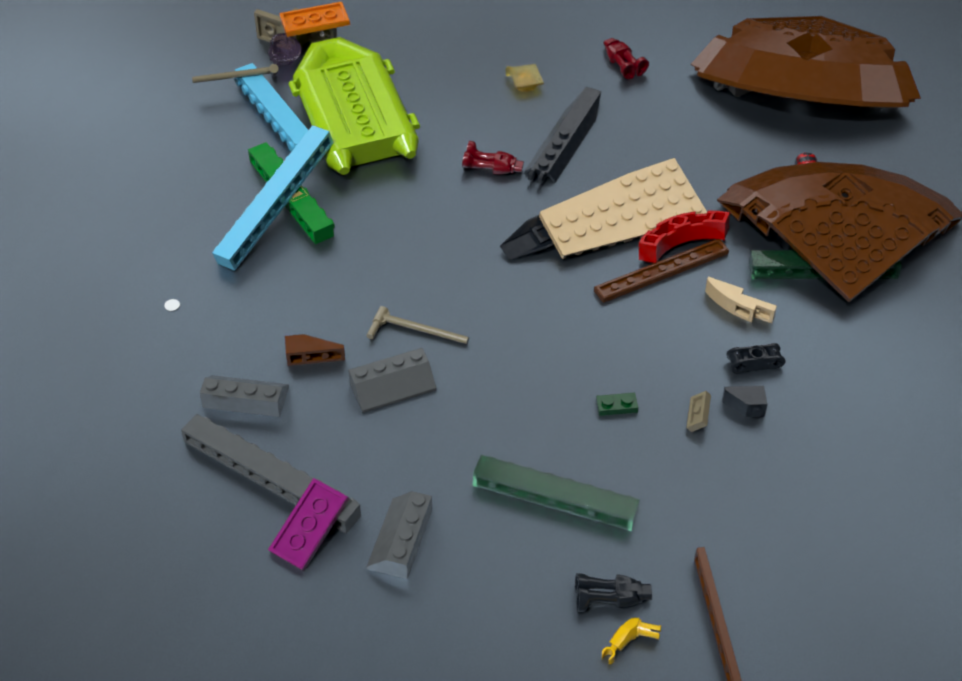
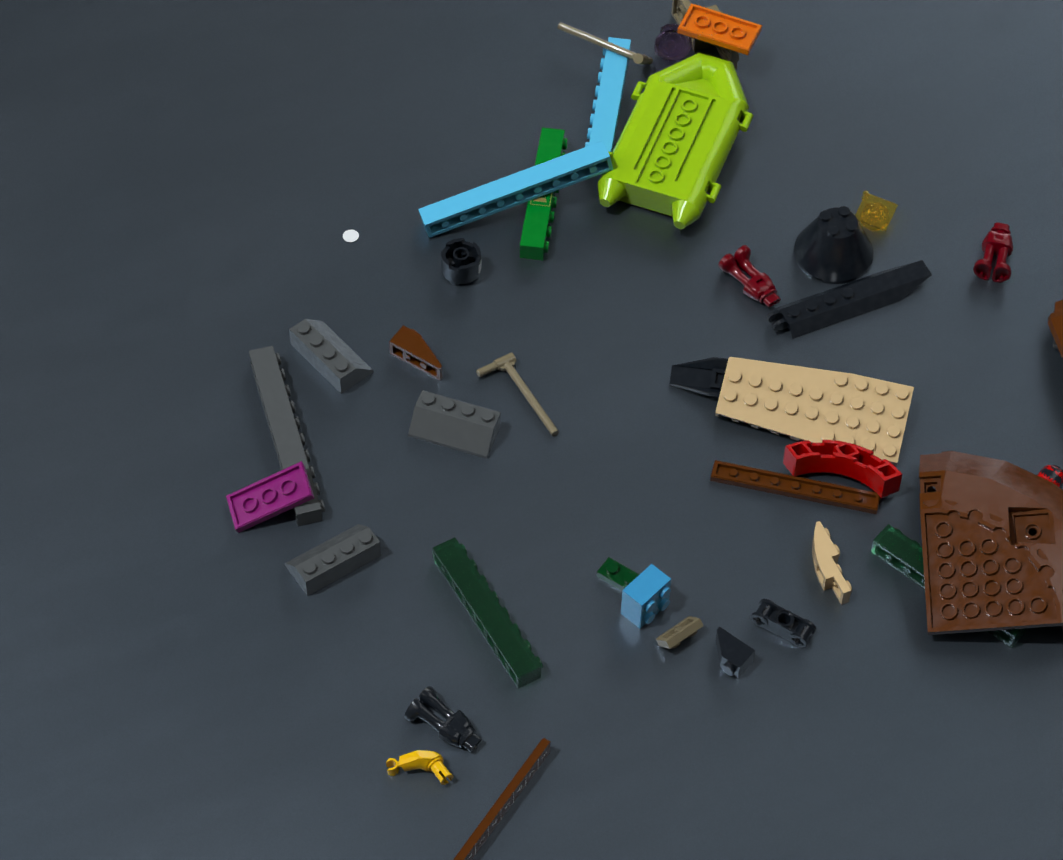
camera: 40 degrees right, 5 degrees up
none -> black brick [441,238,481,286]
none -> dark azure brick [621,564,671,629]
none -> black cone [794,206,873,284]

